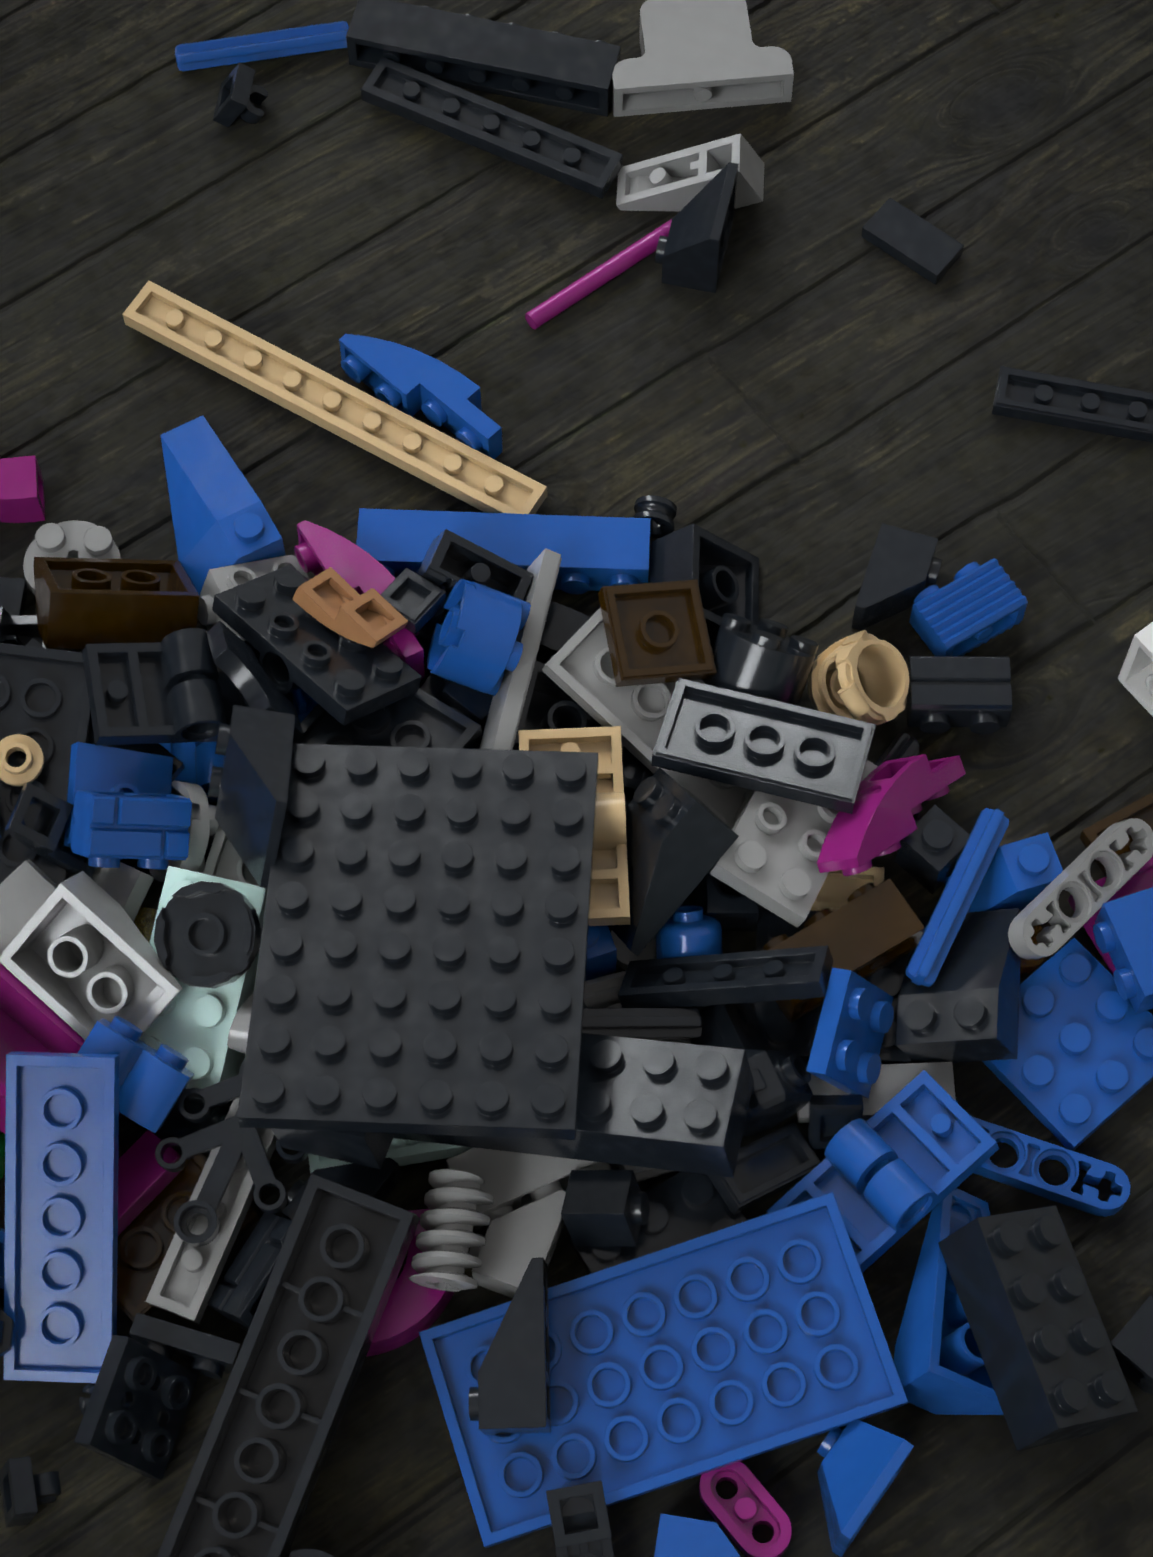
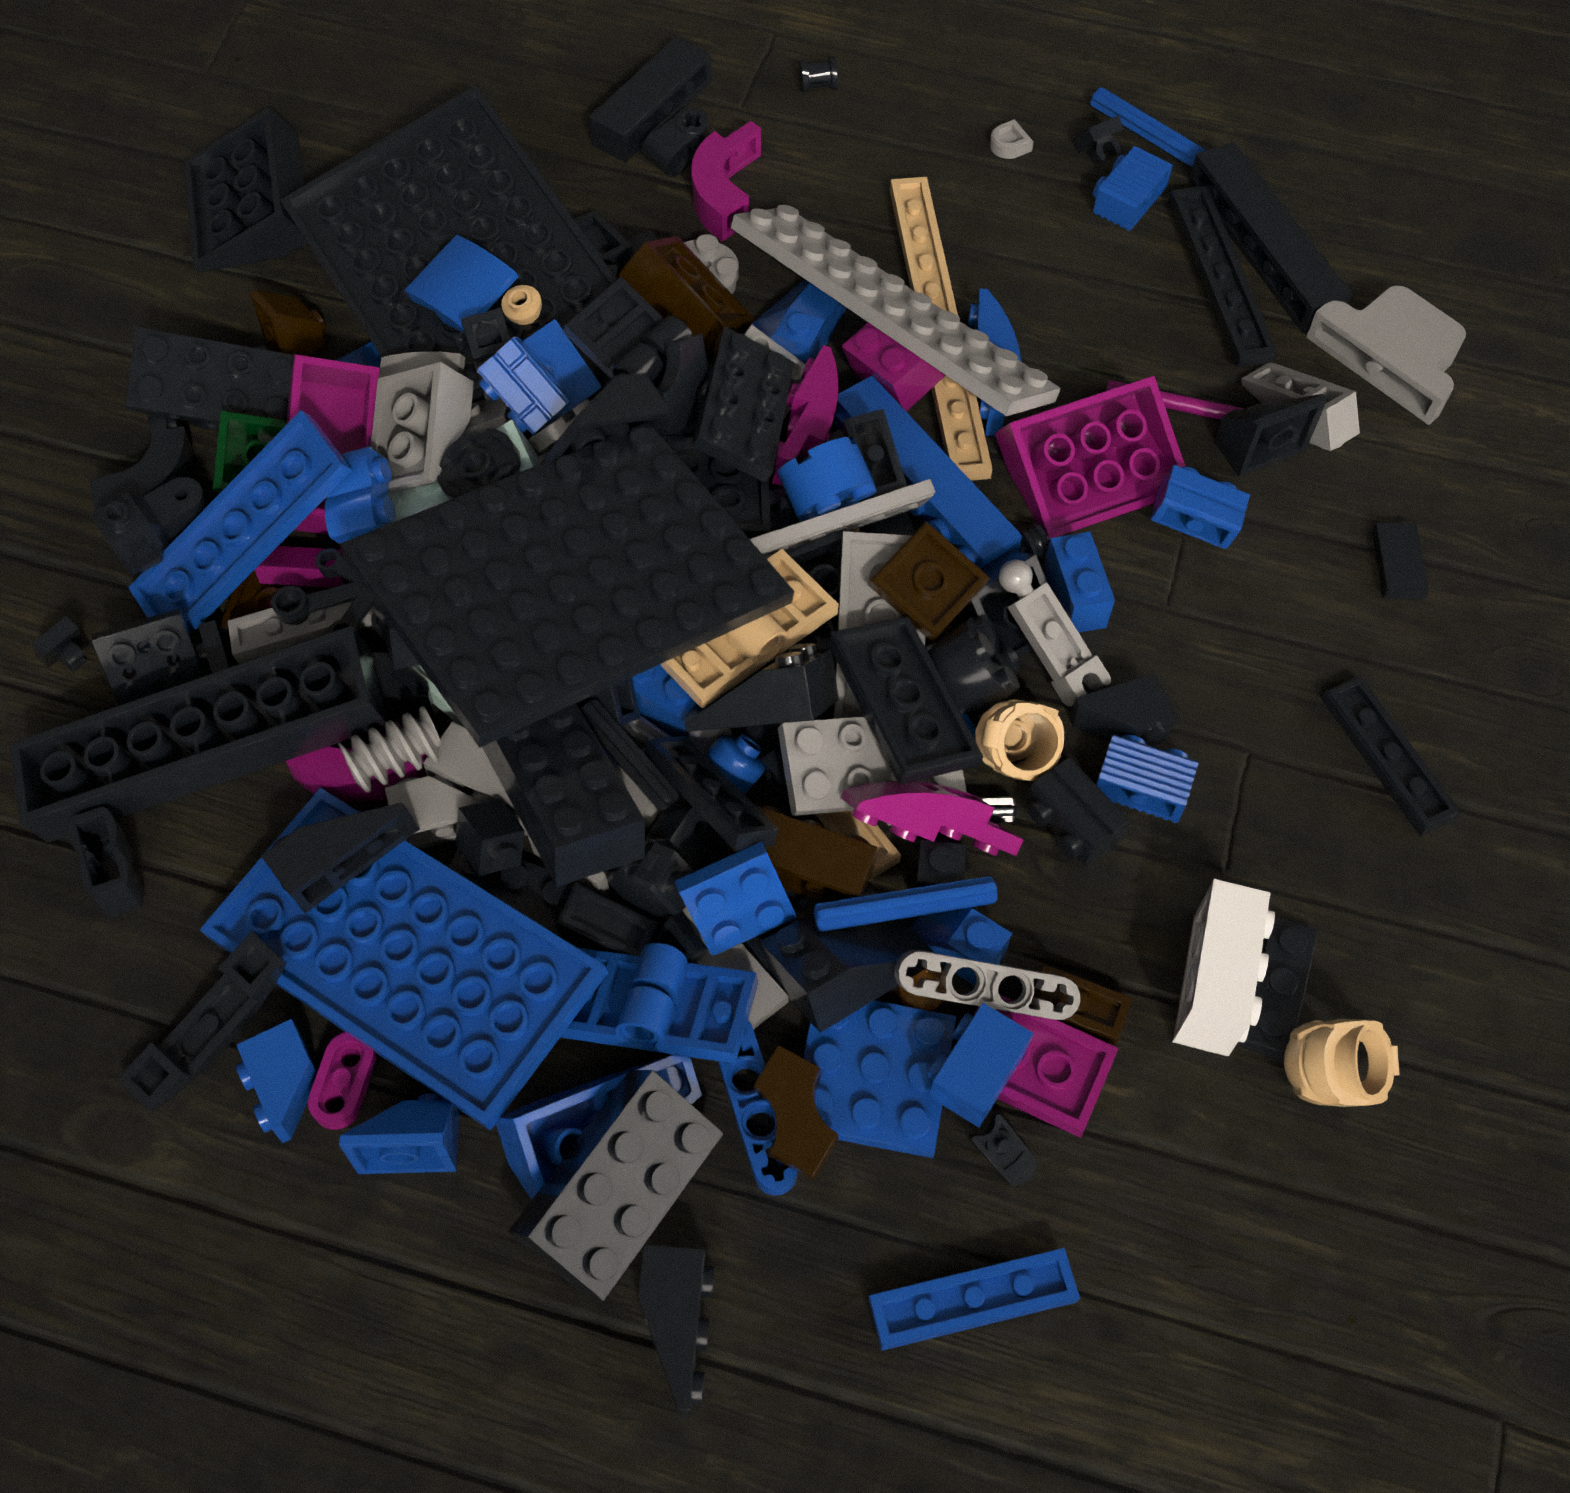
camera: 50 degrees right, 5 degrees down
medium nougat slope [292,567,408,648] -> none
black tile [381,568,446,634] -> none
none -> light grey plate [731,205,1061,416]
none -> dark brown tile [753,1045,839,1181]
none -> magenta slope [842,322,946,411]
none -> light grey tile [990,119,1034,159]
none -> magenta slope [995,376,1185,540]
none -> light grey plate [998,560,1111,707]
none -> blue brick [1043,531,1115,633]
none -> blue brick [1093,146,1173,231]
none -> blue brick [1150,465,1250,549]

